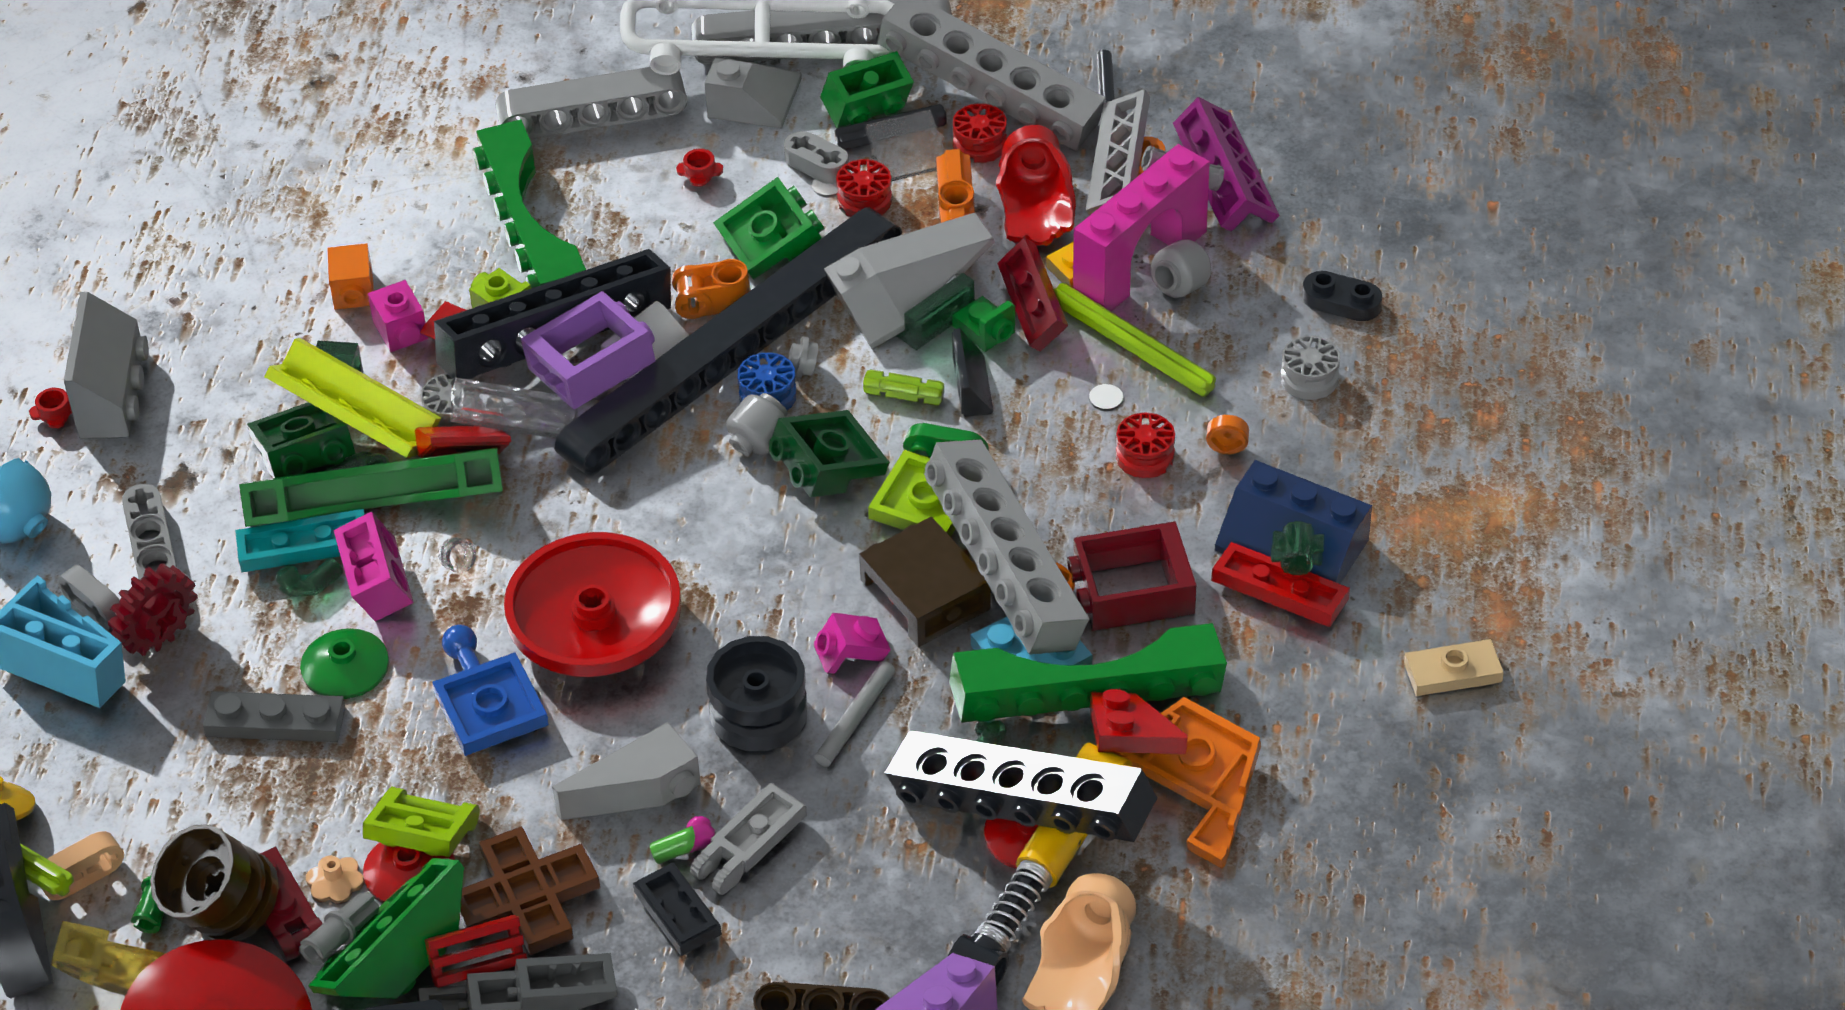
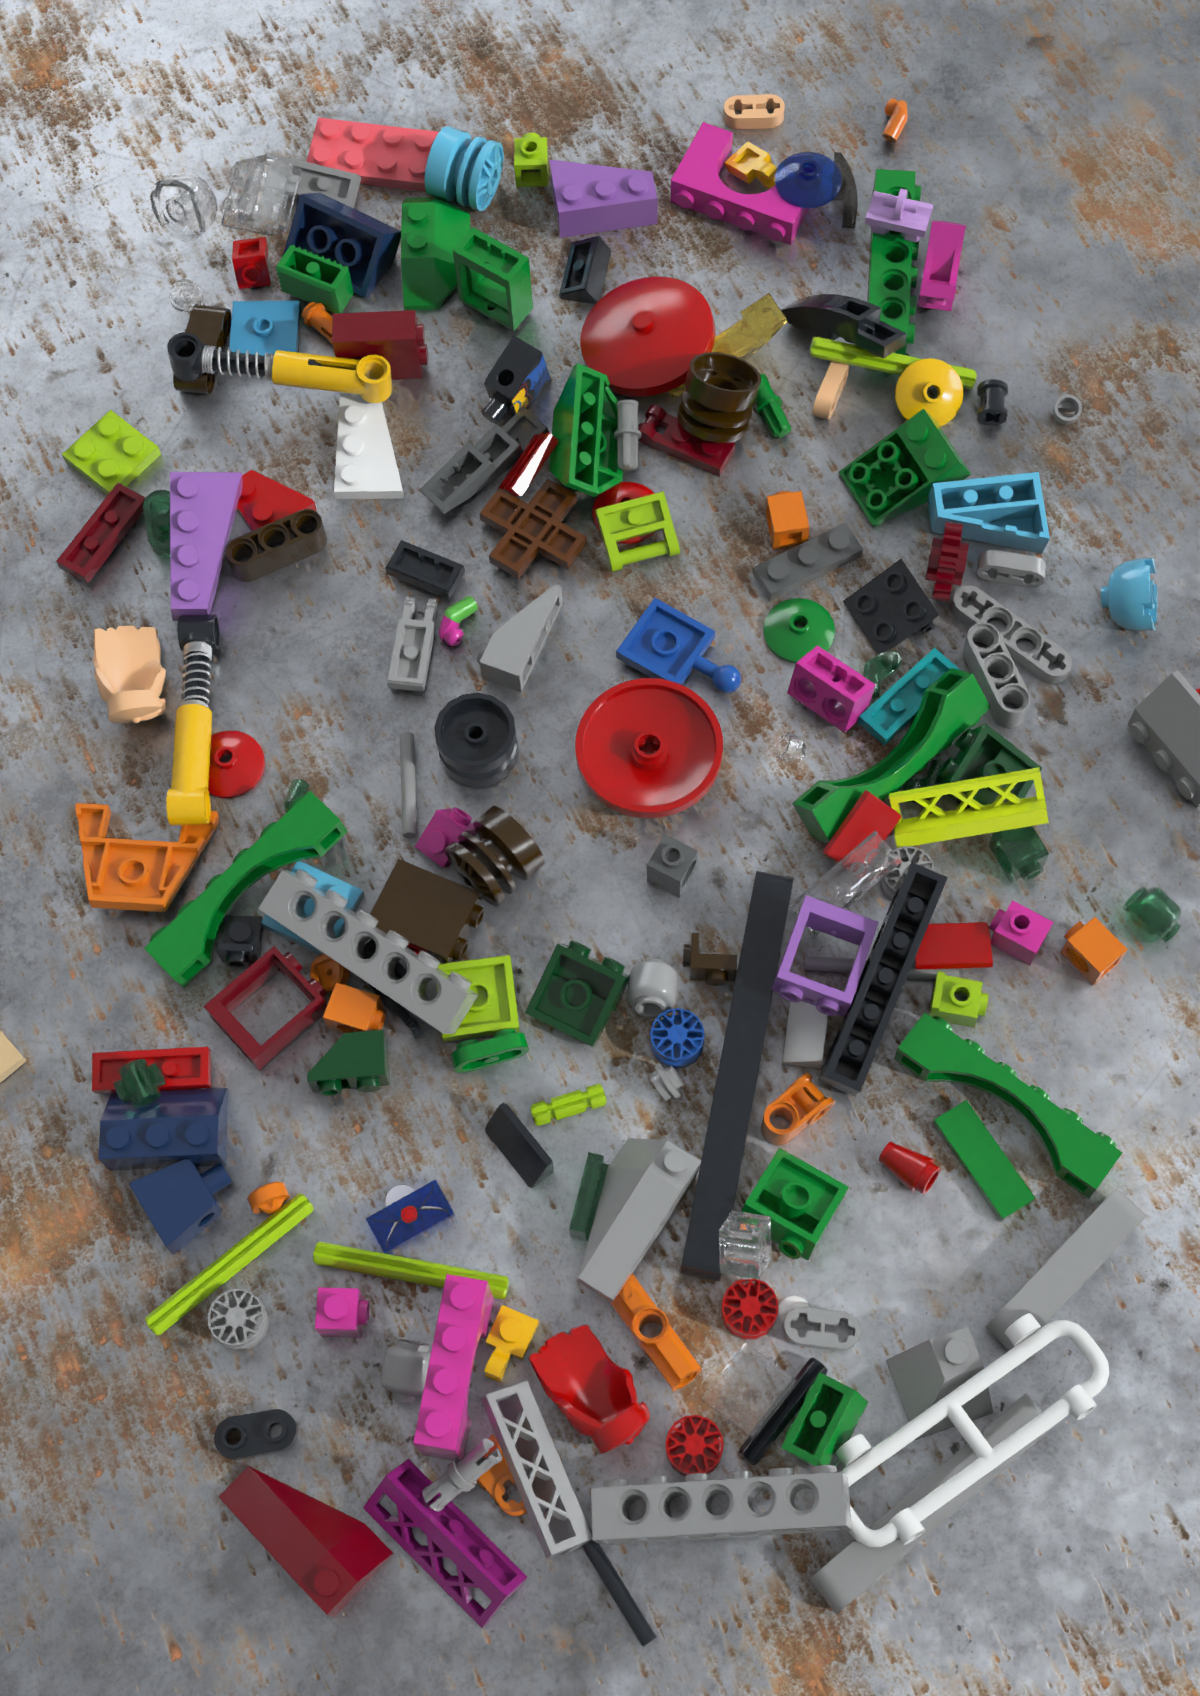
camera: 150 degrees right, 20 degrees up
light nougat plant [306,855,364,904] -> none
red plate [676,149,723,187] -> none
black brick [885,731,1157,842] -> none
green bracket [952,295,1015,352] -> none
dark red plate [997,237,1068,352] -> none
red wing [1090,689,1188,754] -> none
red wheel [1116,412,1176,479] -> none
none -> dark blue torso [129,1158,233,1255]
none -> lime axle [145,1193,314,1335]
none -> black bracket [216,915,264,968]
none -> dark red wedge [218,1466,394,1618]
none -> dark green slope [307,1030,390,1096]
none -> dark pink brick [315,1287,370,1338]
none -> orange brick [323,982,387,1034]
none -> clear blue tile [366,1179,455,1254]
none -> dark brown wheel [444,805,545,907]
none -> dark grey brick [647,834,698,898]
none -> dark brown bracket [683,933,737,986]
none -> clear brick [719,1211,772,1280]
none -> orange brick [765,491,810,550]
none -> green slope [839,409,971,527]
none -> black hinge [843,559,939,657]
none -> red cone [879,1141,941,1195]
none -> green tile [932,1100,1035,1222]
none -> light grey beam [963,622,1031,729]
none -> clear green head [1123,886,1181,943]

